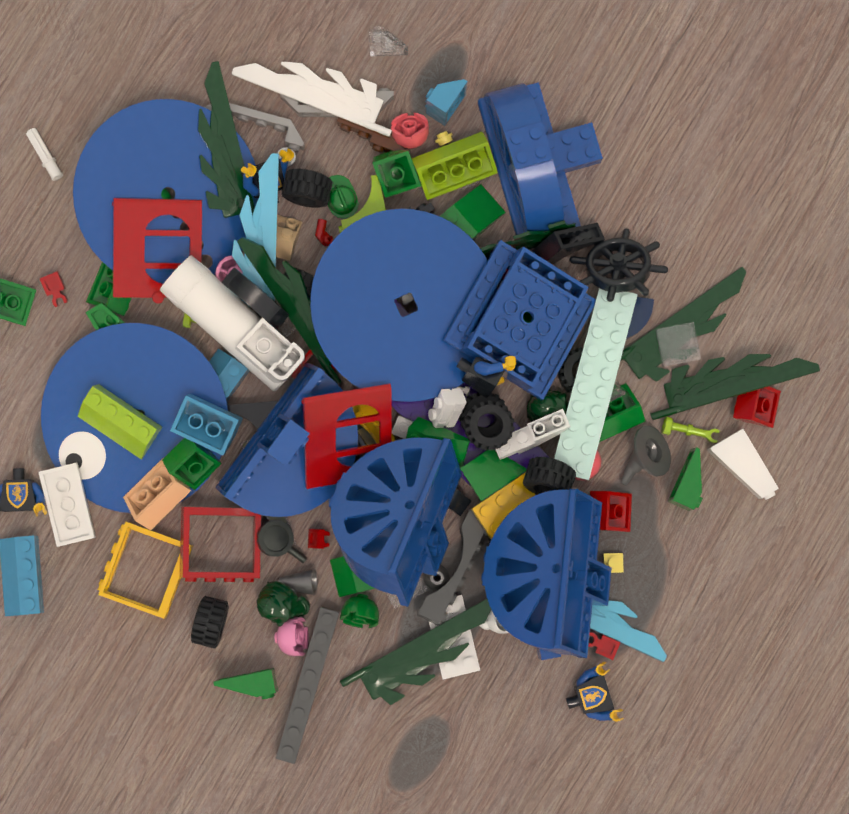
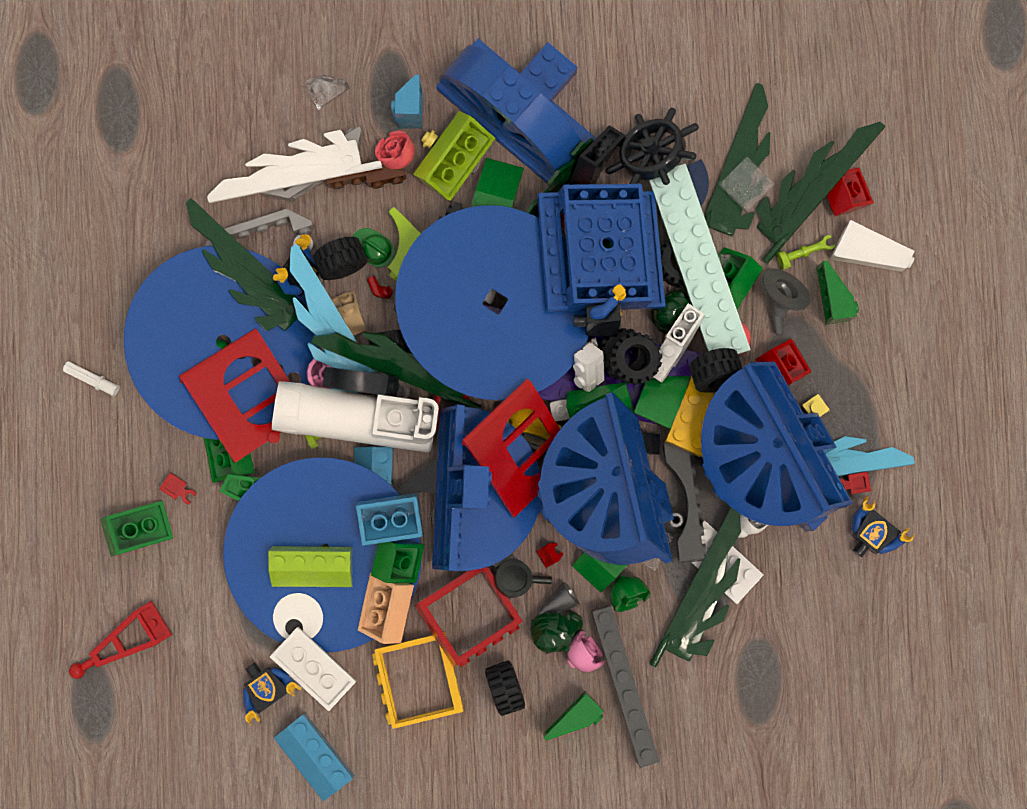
camera: 25 degrees left, 0 degrees up
green slope [372,150,421,198] -> none

